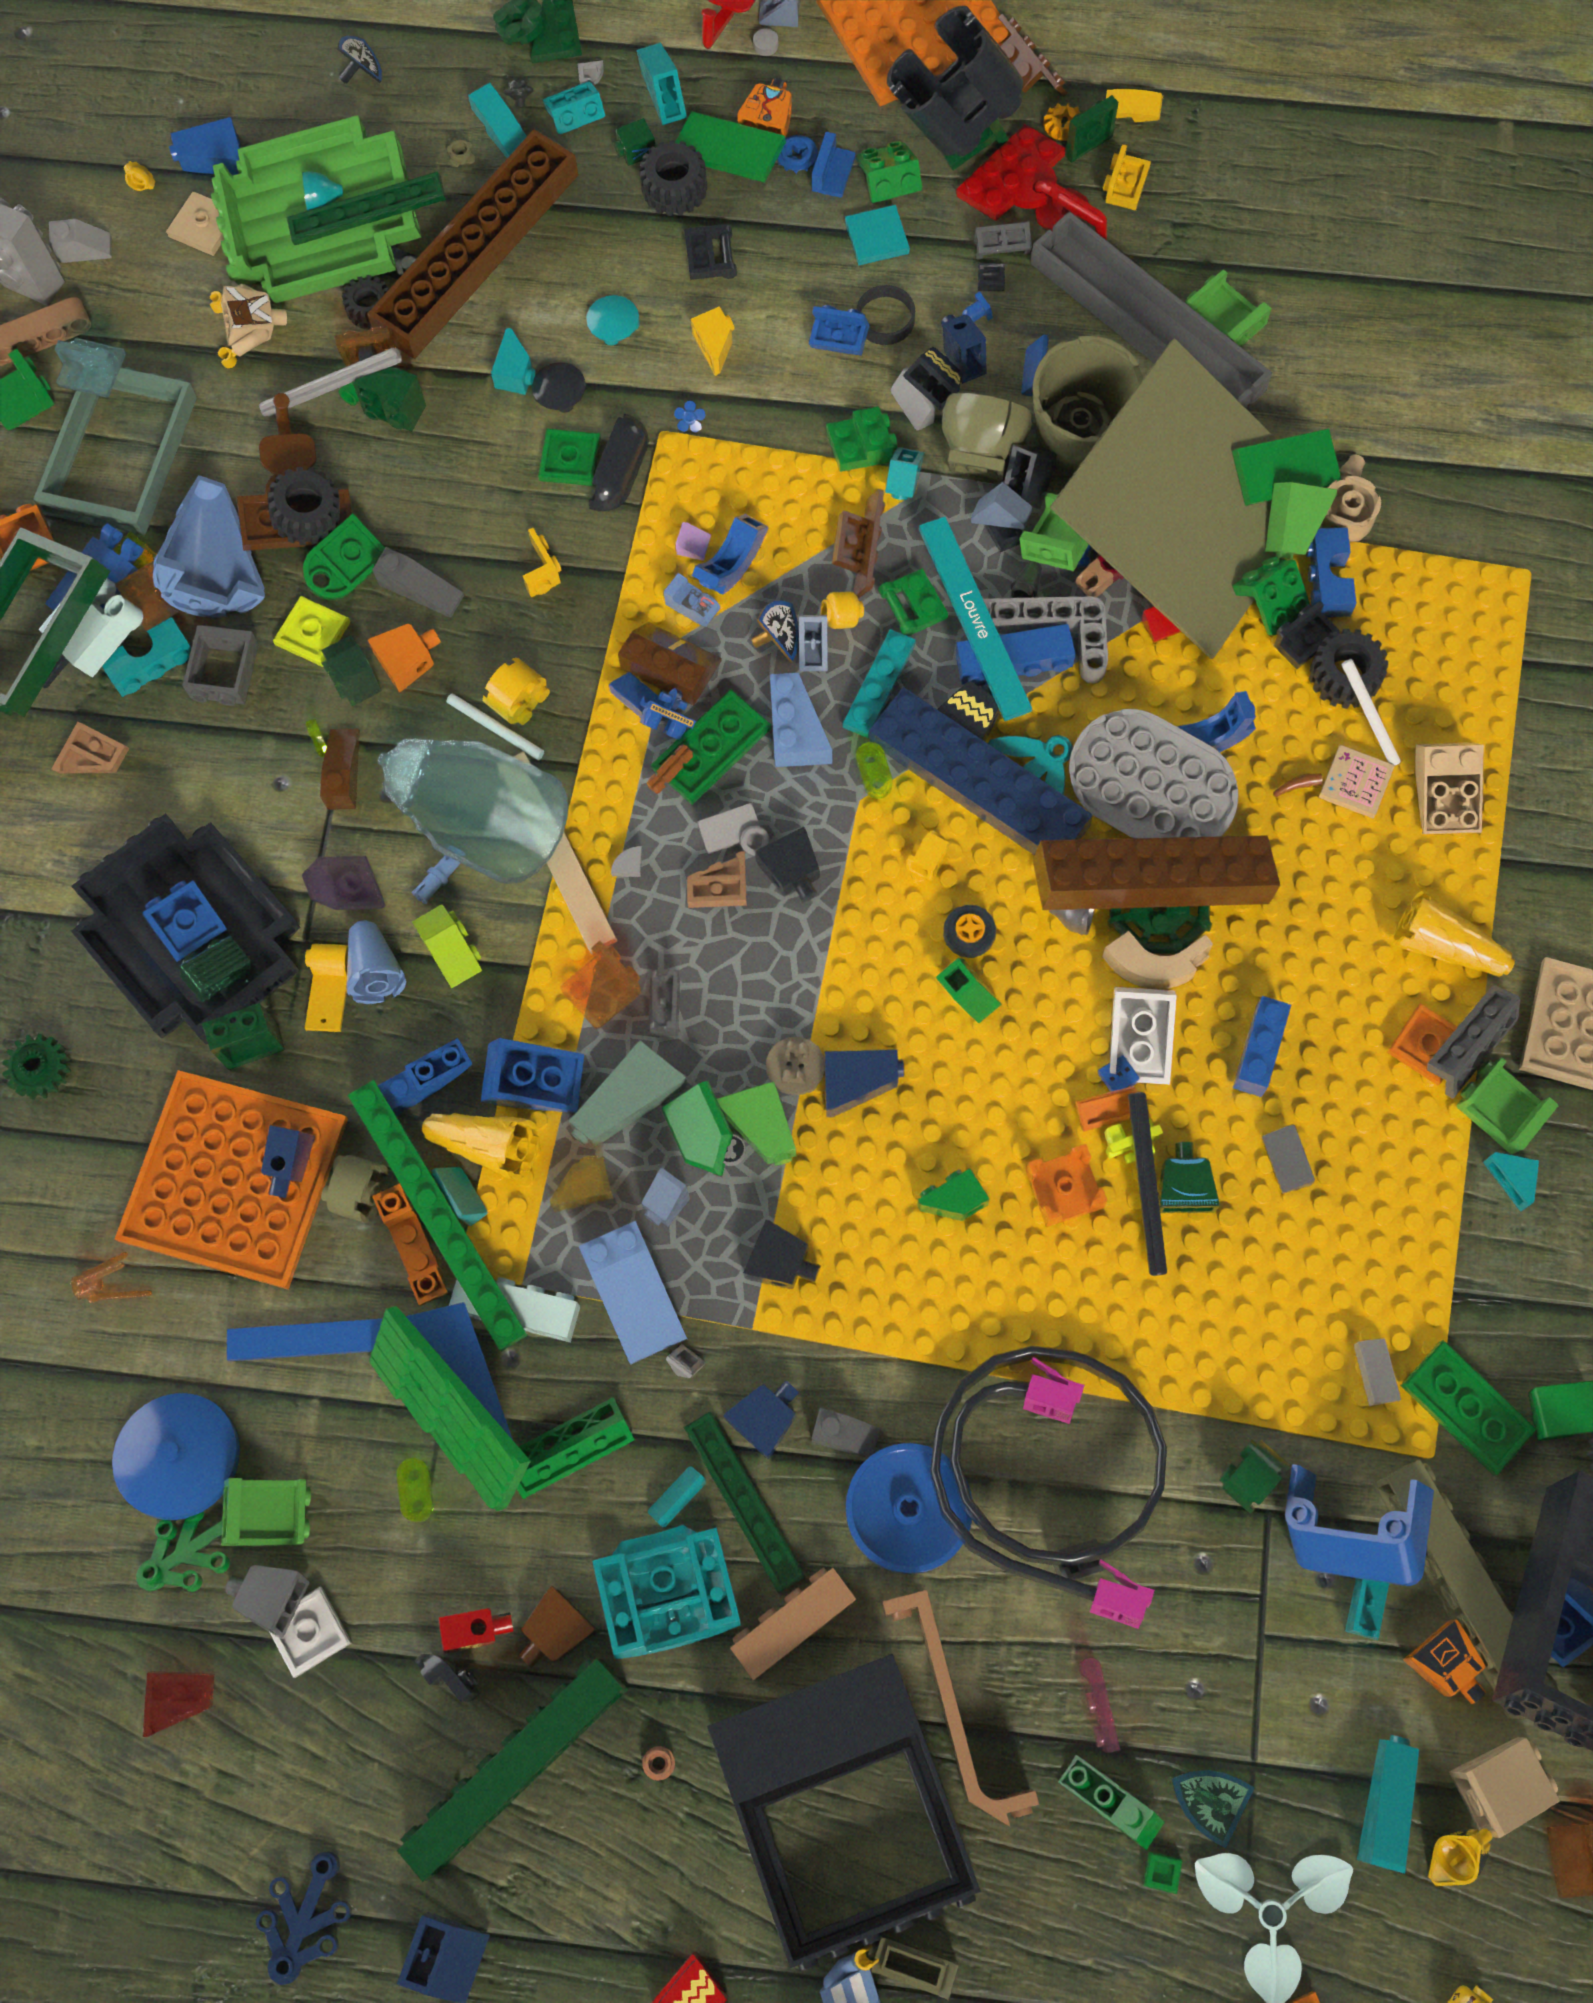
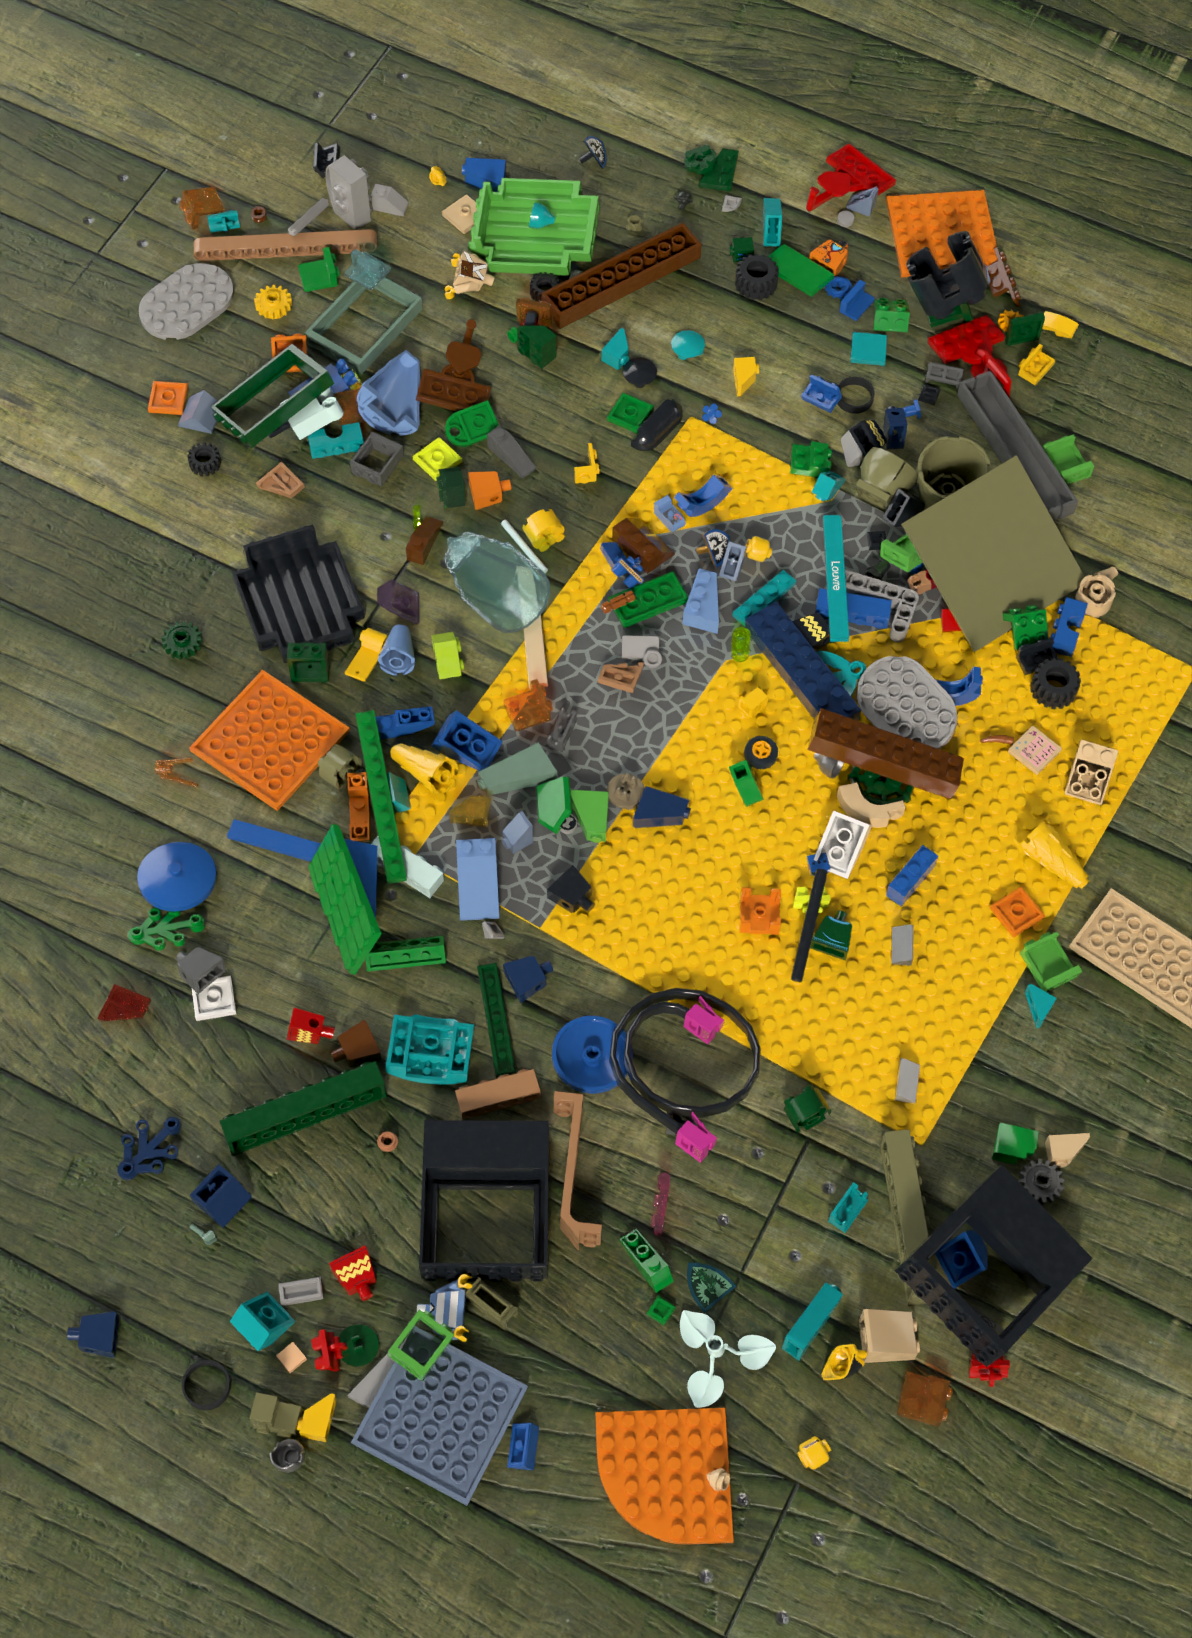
camera: 15 degrees right, 10 degrees down
blue plate [142,880,227,962] -> none
clear green brick [179,936,251,1002] -> none
bright green panel [221,1478,311,1546] -> none
light grey axle [259,348,402,416] -> none
dark blue torso [261,1125,315,1198] -> none
black tyre [268,467,340,546] -> none
dark green tile [286,171,446,246] -> none
clear neon green plate [397,1458,434,1523] -> none
medium blue pin [412,849,463,904] -> none
black slope [414,1654,480,1702] -> none
teal slope [468,82,527,158] -> none
teal bracket [542,81,605,134] -> none
light grey tile [611,846,642,877] -> none
teal slope [648,1466,706,1527] -> none
lavender slope [676,522,711,561] -> none
black plate [684,224,737,280] -> none
black torso [755,827,820,902] -> none
dark grey slope [811,1408,880,1458] -> none
reddish brown bracket [832,489,885,599] -> none
green plate [878,568,948,636] -> none
green slope [917,1168,990,1221] -> none
sand blue slope [971,482,1032,529] -> none
orange tile [1075,1086,1136,1132] -> none
green tile [1232,428,1342,506] -> none
bright green slope [1265,482,1337,560] -> none
blue windscreen [1285,1464,1434,1586] -> none
white bar [1341,659,1401,765] -> none
green tile [1400,1340,1537,1476] -> none
torso [1403,1619,1486,1704] -> none
dark grey fence [1427,984,1520,1098] -> none

